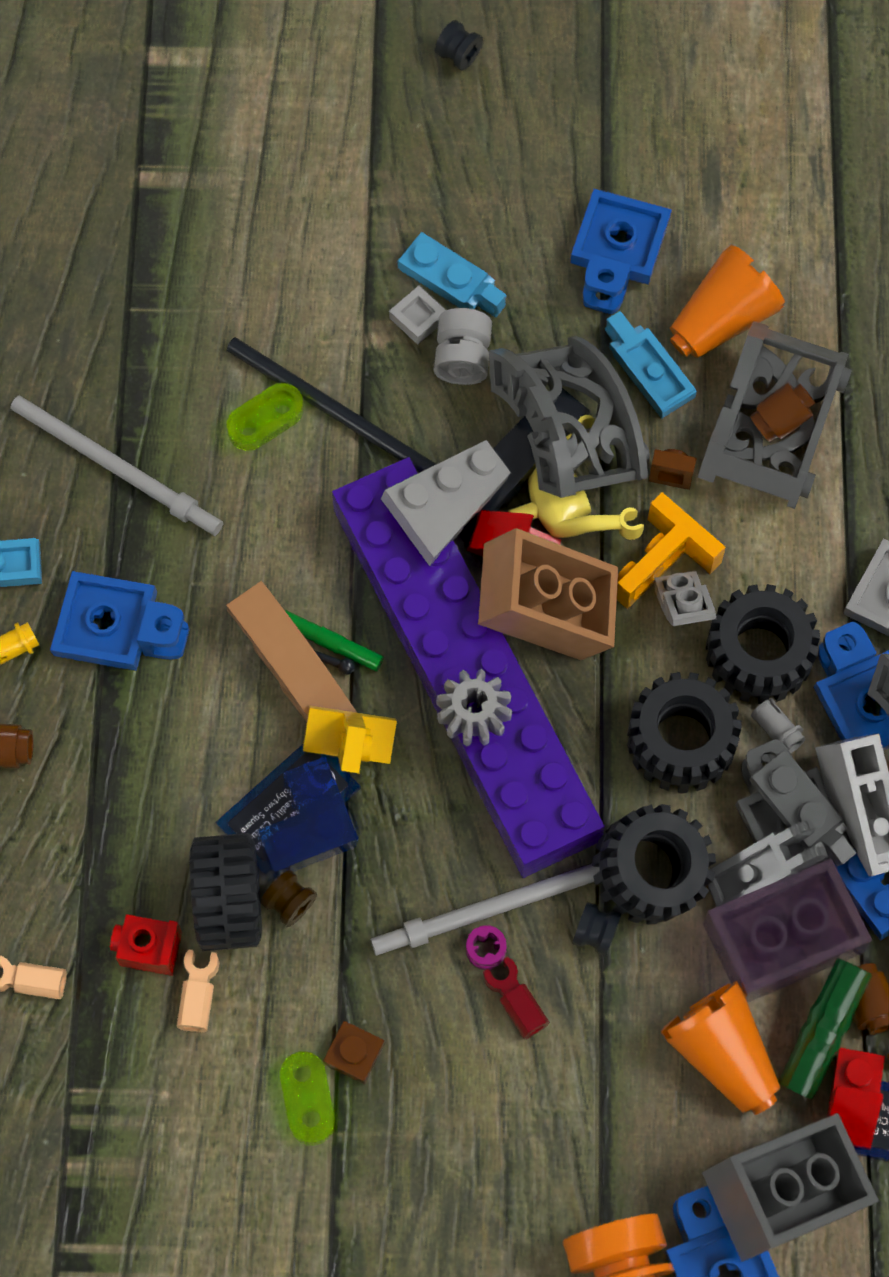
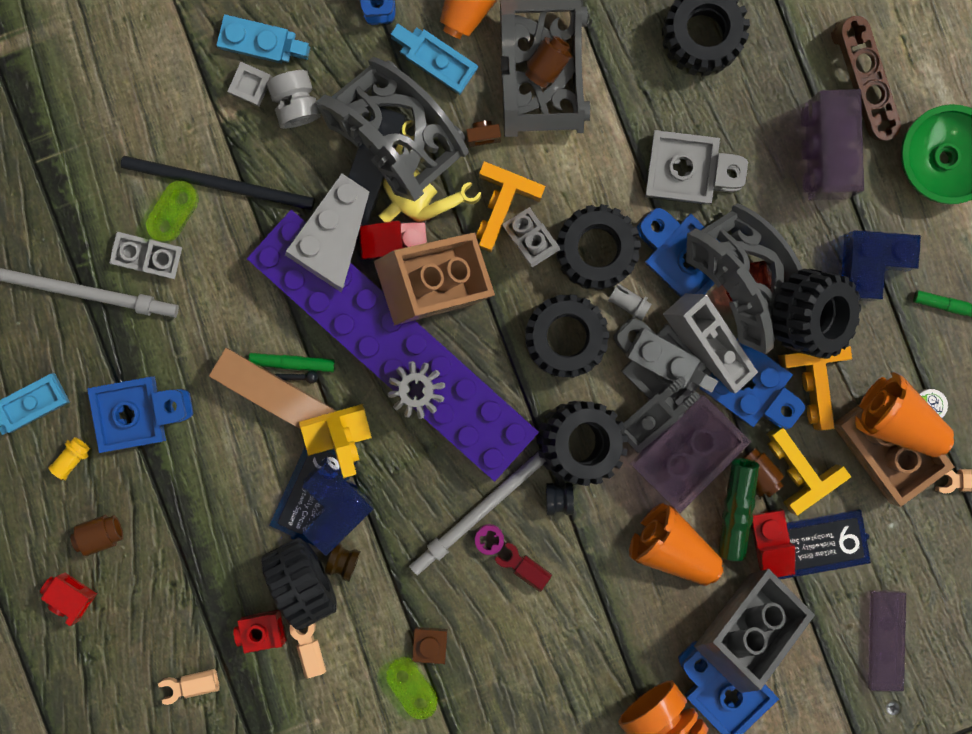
camera: 25 degrees left, 20 degrees up
none -> light grey slope [109,232,182,279]

